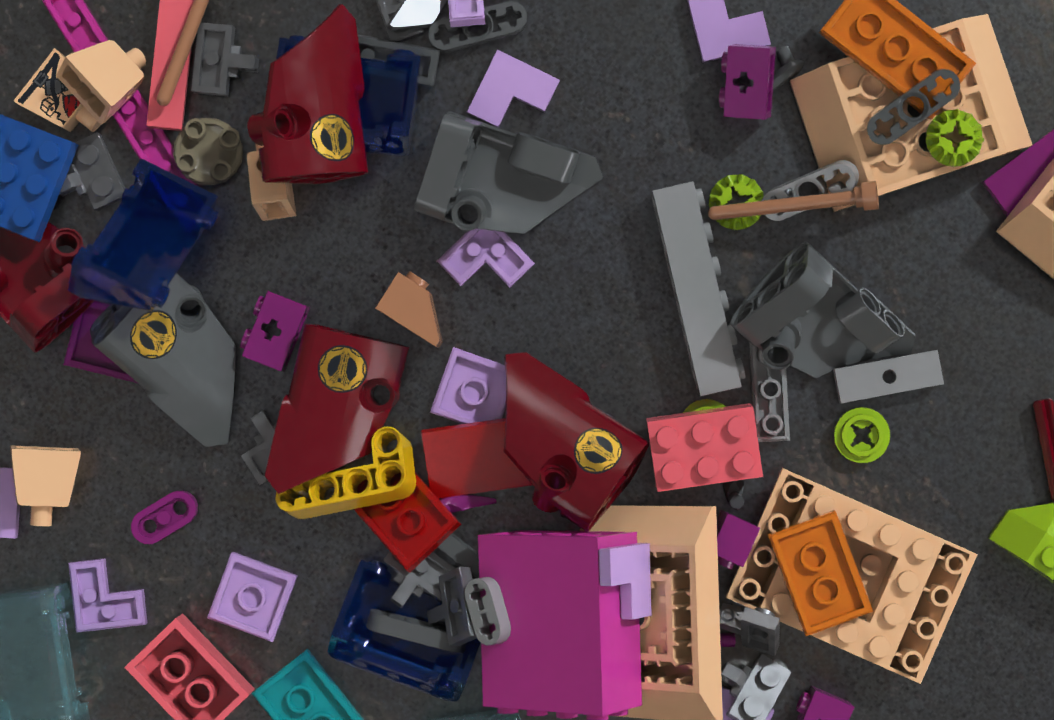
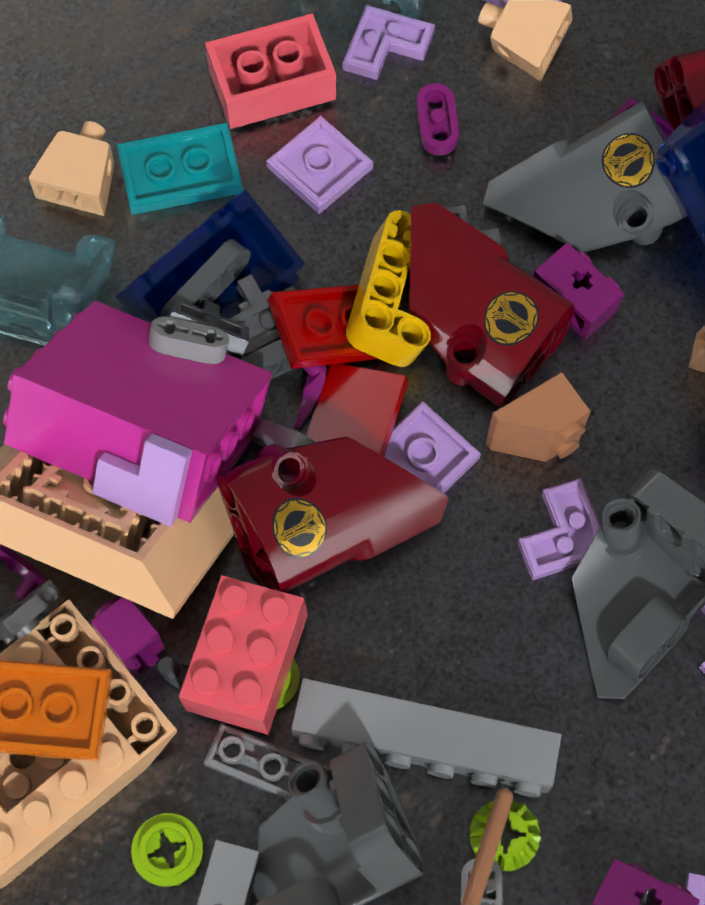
camera: 105 degrees right, 20 degrees down
none -> light grey beam [251,419,315,460]

